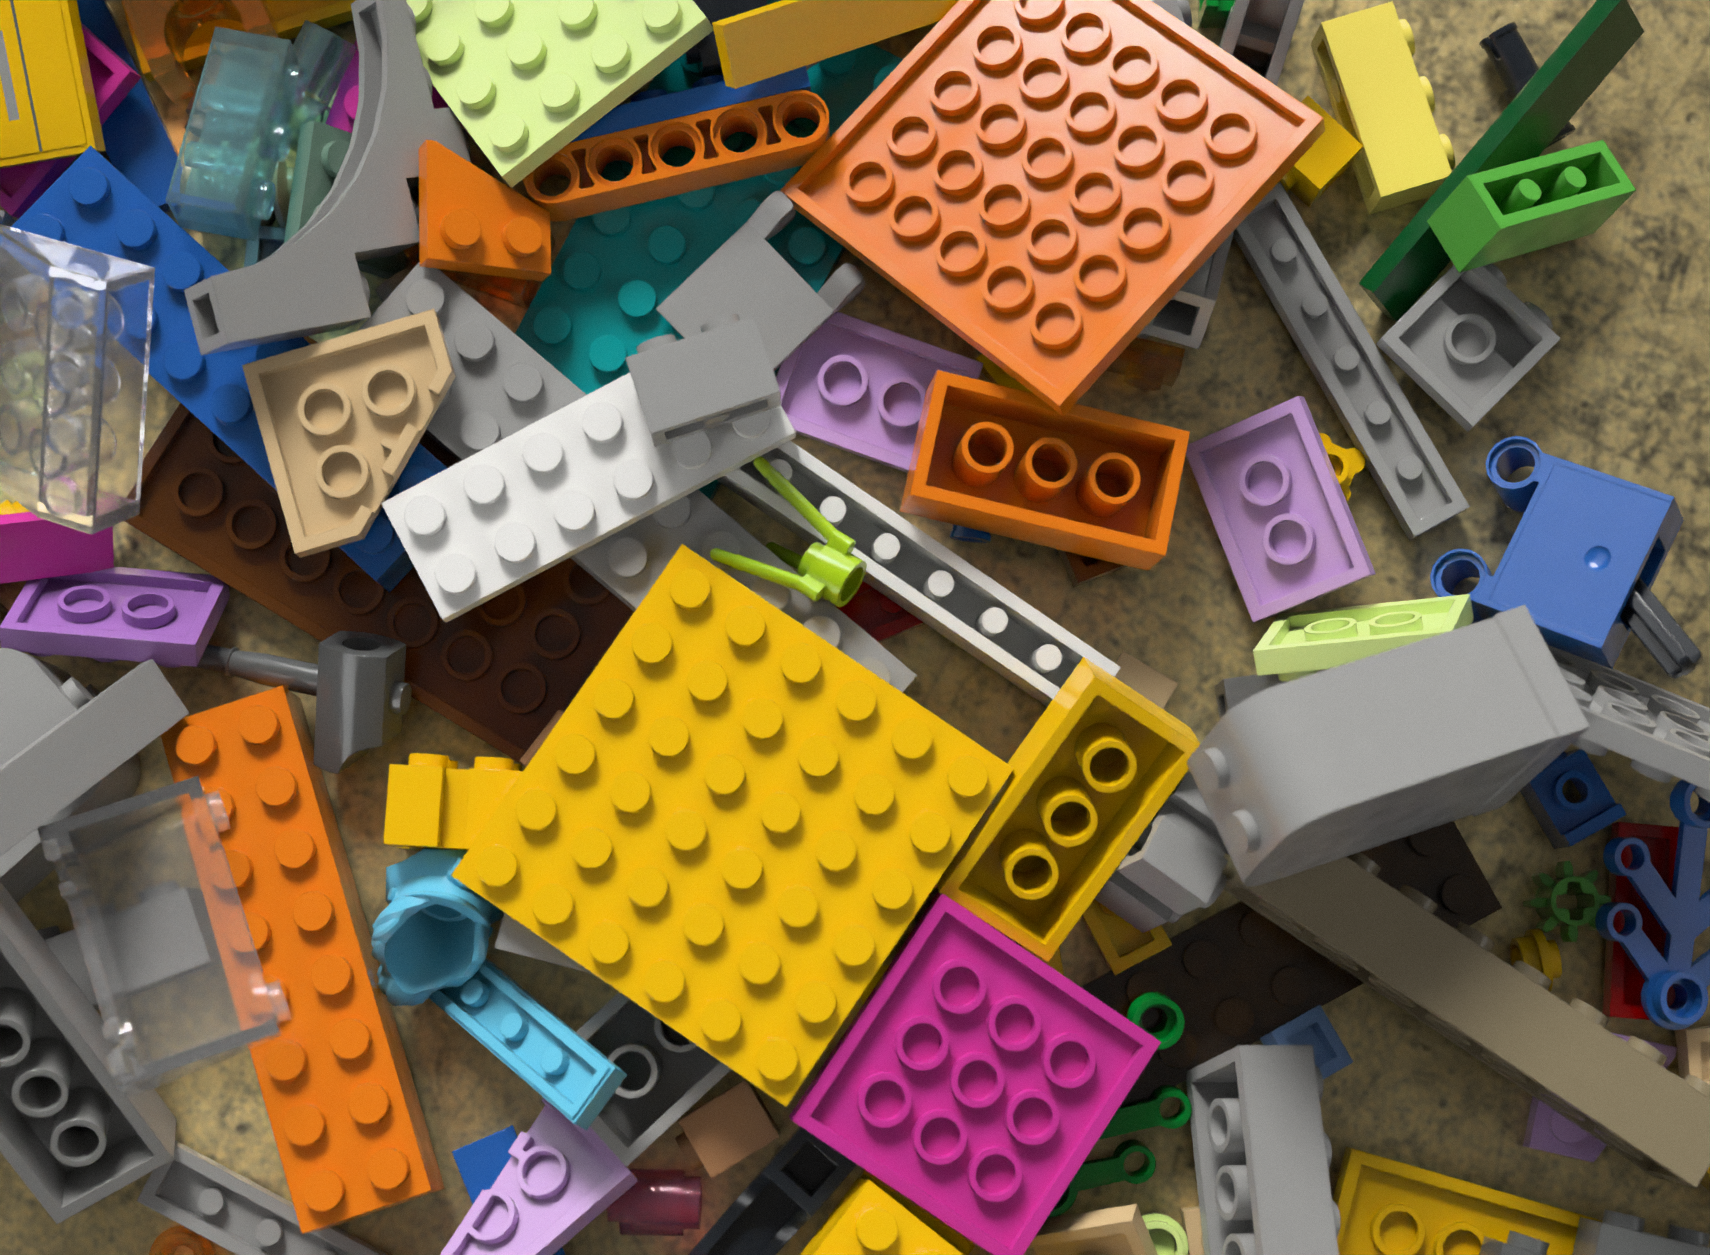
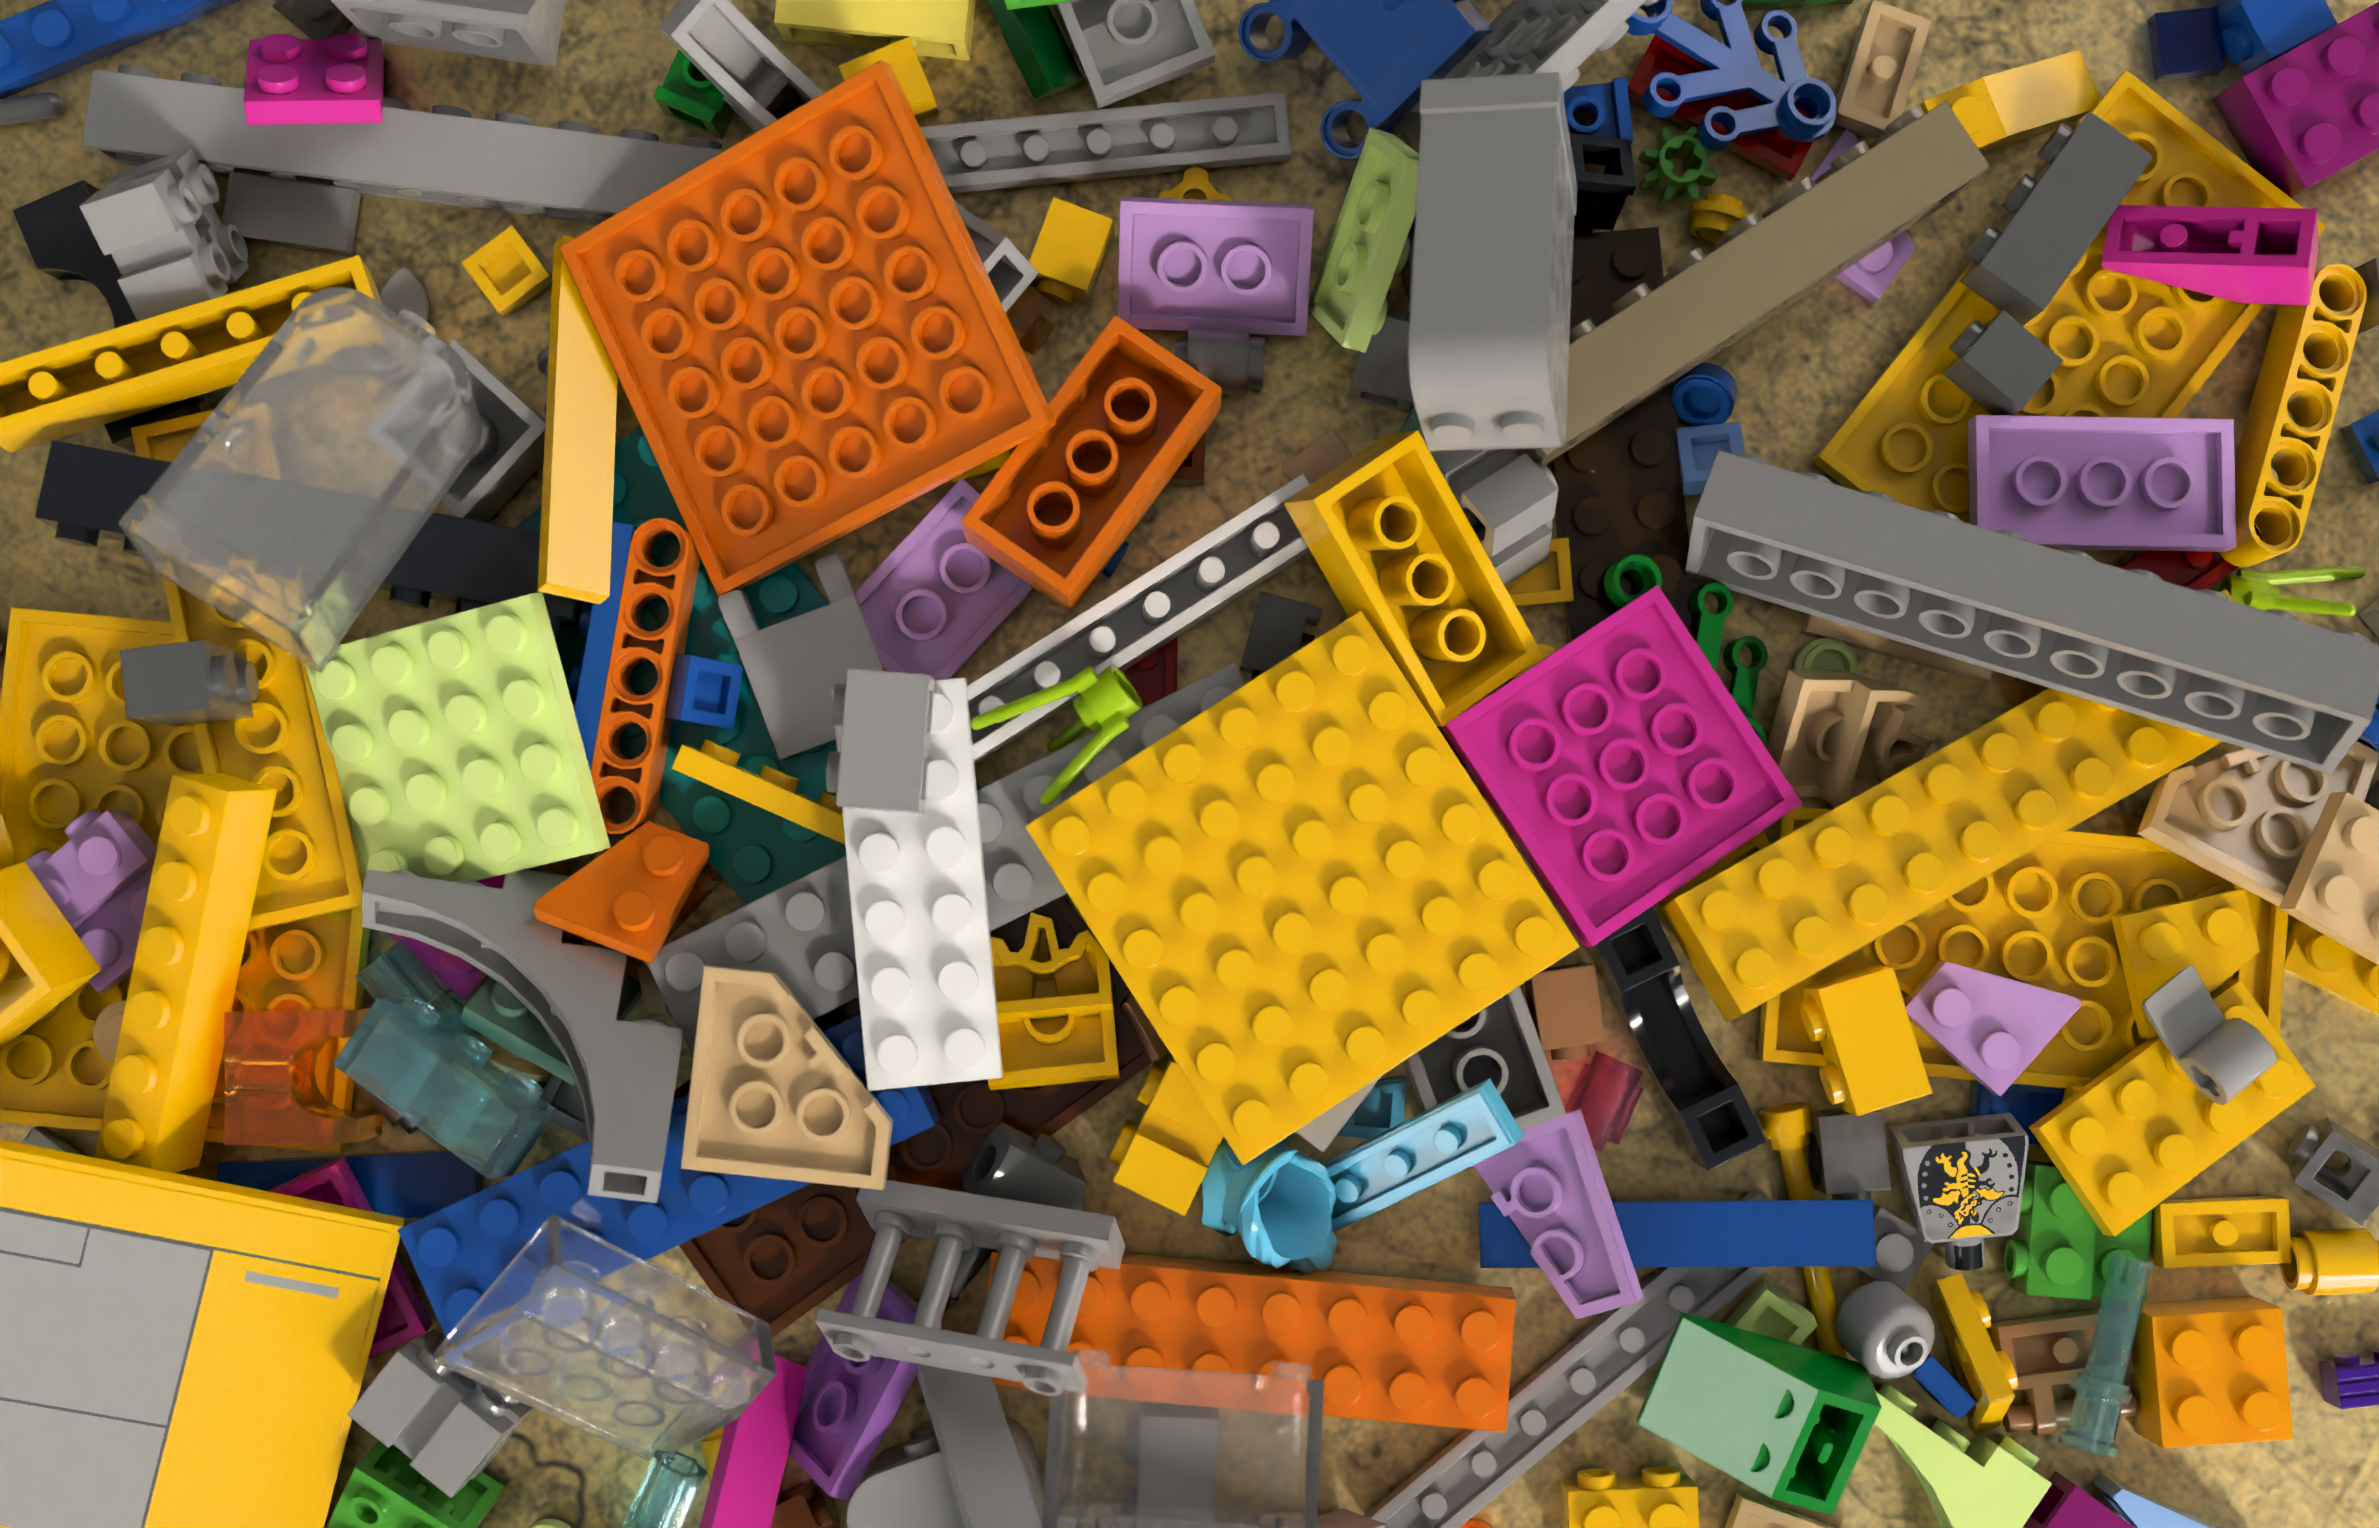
camera: 70 degrees left, 5 degrees up
none -> blue plate [665,654,744,729]
none -> yellow plate [672,739,845,845]
none -> light grey fence [815,1180,1125,1396]
none -> yellow plate [988,912,1120,1090]
none -> yellow brick [1029,197,1115,306]
none -> flat silver brick [1175,328,1265,395]
none -> dark grey brick [1239,591,1323,682]
none -> medium azure tile [1337,1076,1407,1139]
none -> black brick [1569,133,1637,234]
none -> blue tile [1671,363,1738,426]

